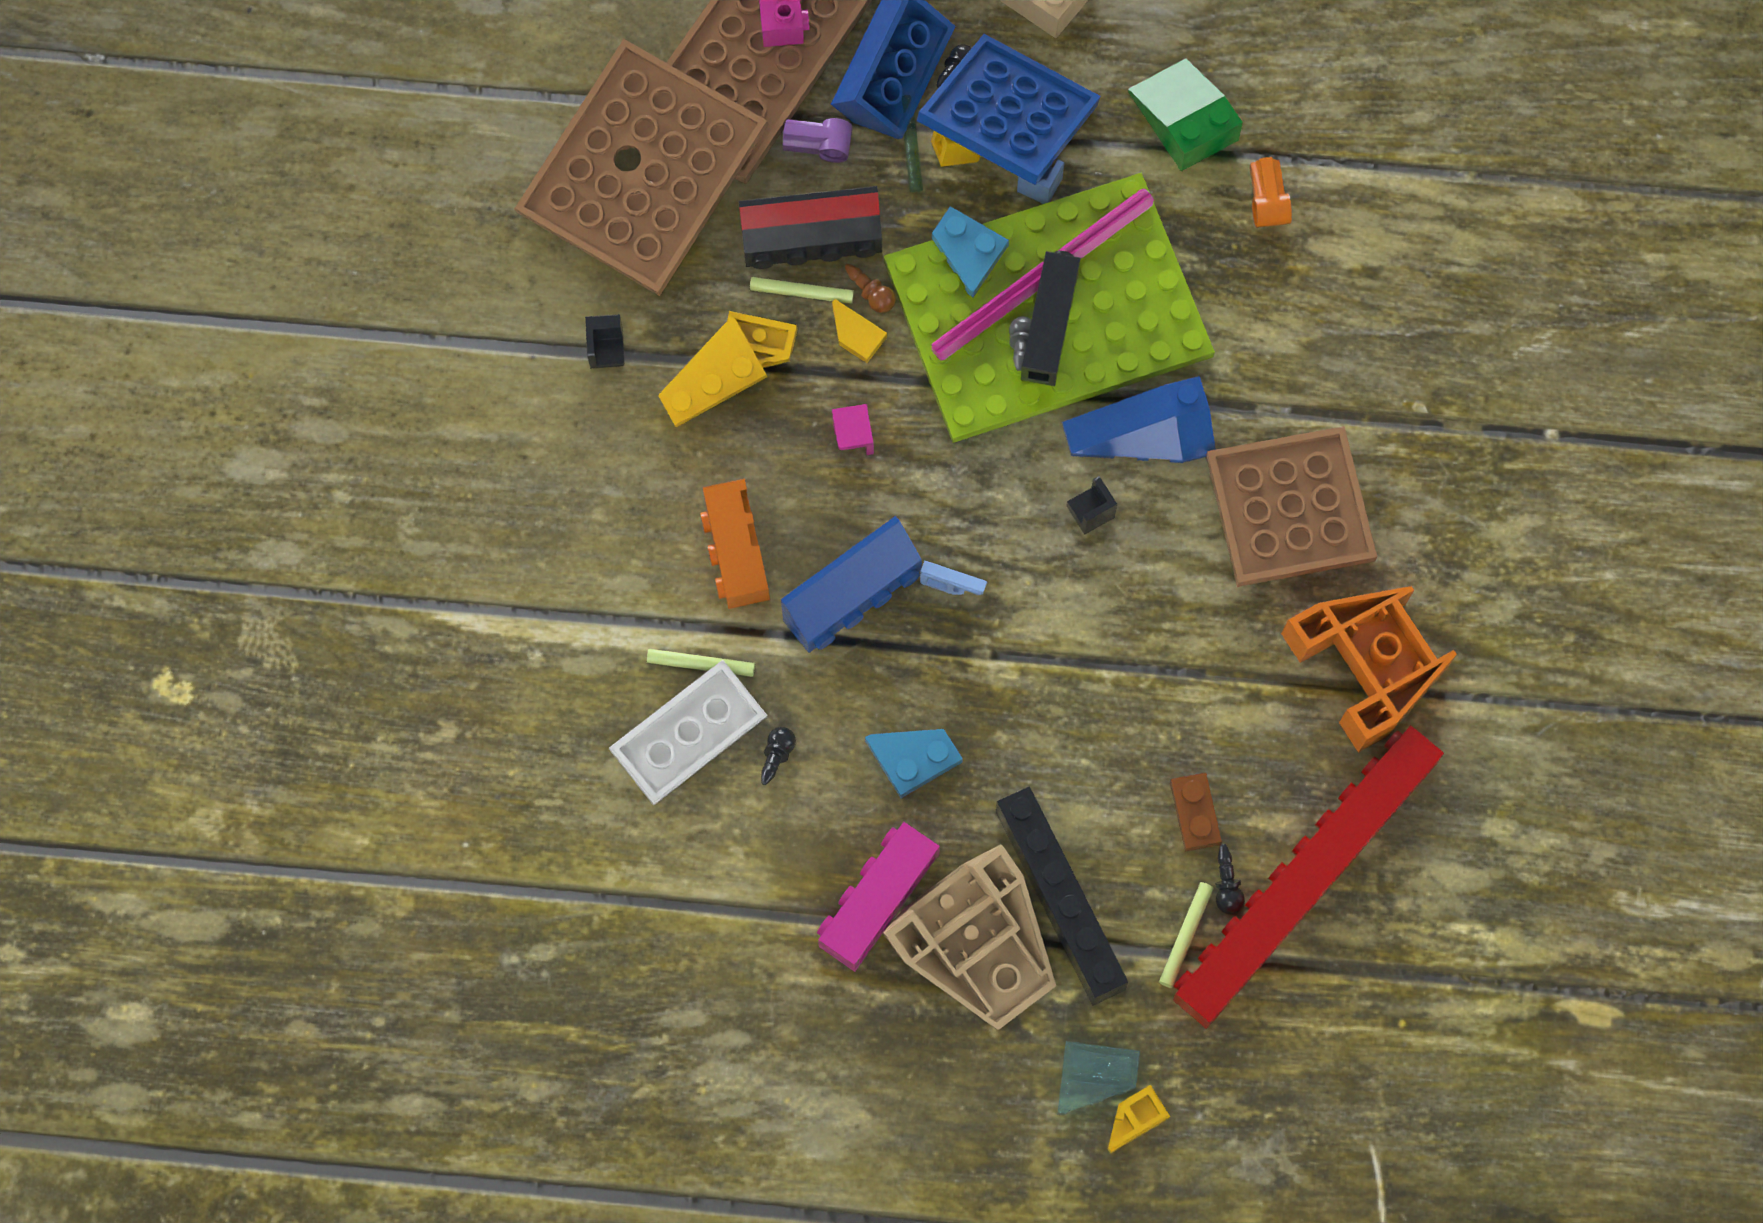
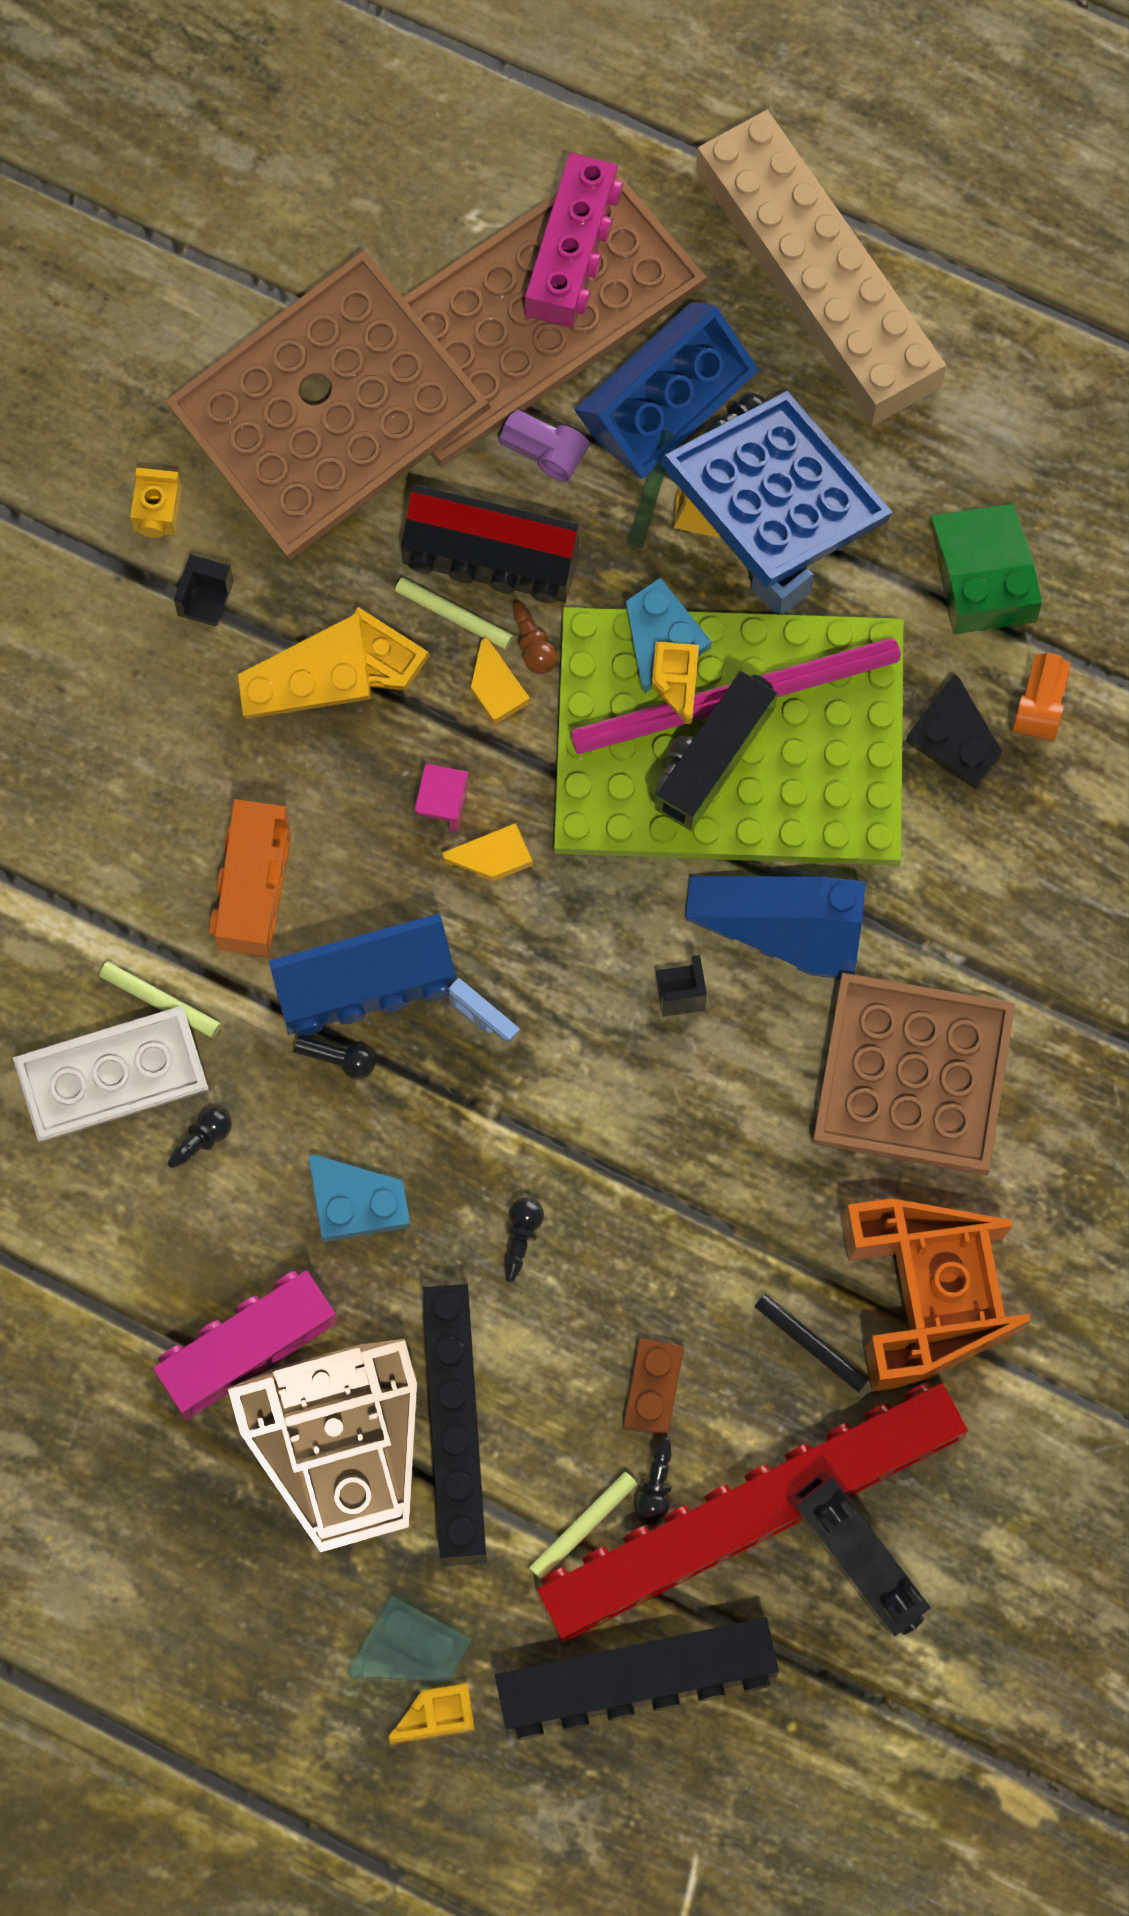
camera: 20 degrees right, 0 degrees up
none -> yellow brick [130,468,182,538]
none -> black bar [292,1035,376,1079]
none -> yellow tile [442,823,533,882]
none -> black brick [495,1617,779,1740]
none -> black bar [505,1197,544,1283]
none -> yellow tile [652,641,699,724]
none -> black bar [754,1293,870,1393]
none -> black brick [787,1471,931,1637]
none -> black wing [906,674,1002,790]

